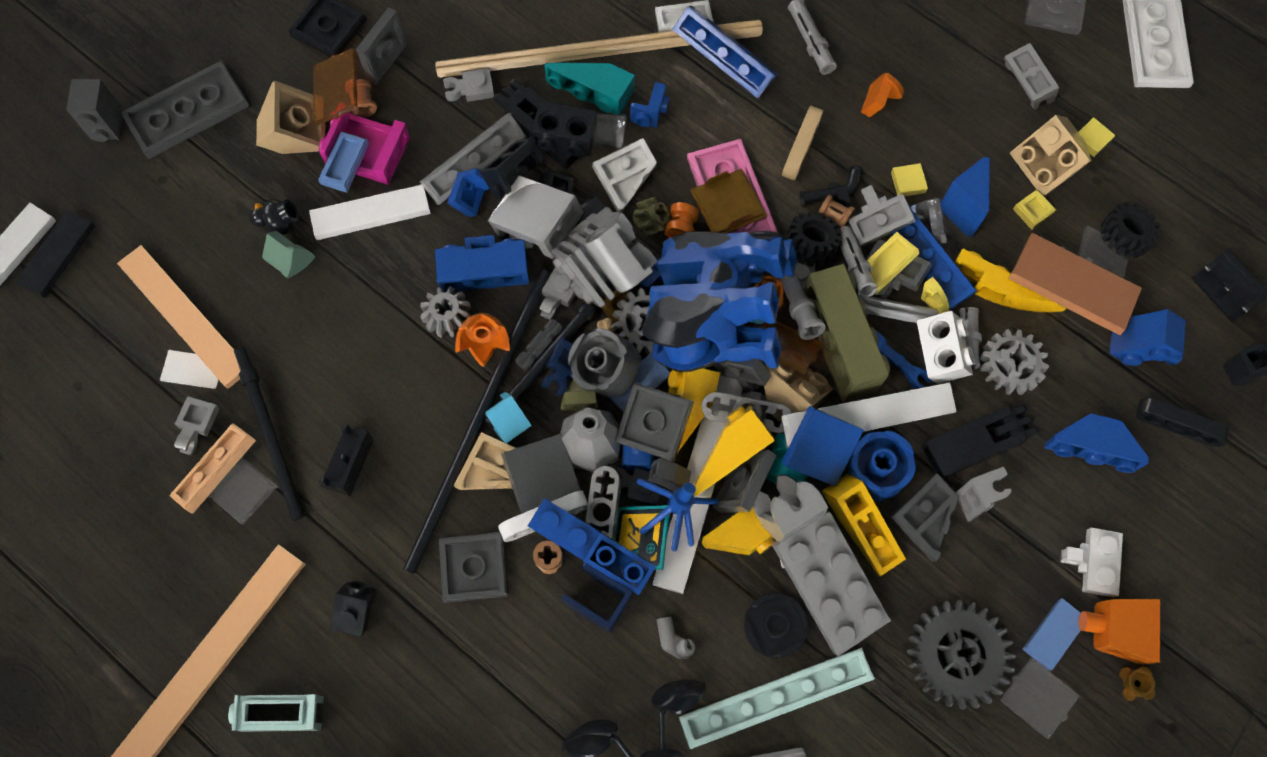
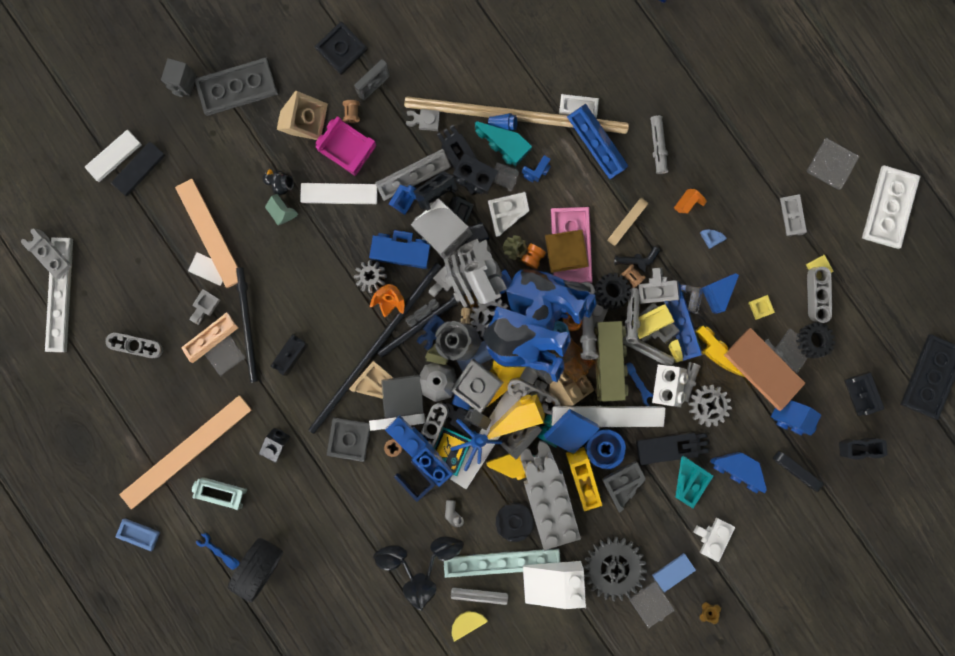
camera: 15 degrees right, 15 degrees up
clear orange piece [313,48,358,126] -> none
medium blue tile [318,131,369,193] -> none
medium azure panel [485,392,532,443] -> none
light yellow tile [891,163,928,197] -> none
light grey hinge [956,467,1012,522] -> none
tan slope [1010,115,1092,197] -> none
orange torso [1078,599,1160,665] -> none
none -> light grey beam [106,333,163,358]
none -> blue cone [488,113,517,131]
none -> white slope [523,561,586,609]
none -> teal wing [675,456,713,508]
none -> medium blue tile [700,229,727,249]
none -> light grey beam [807,267,832,323]

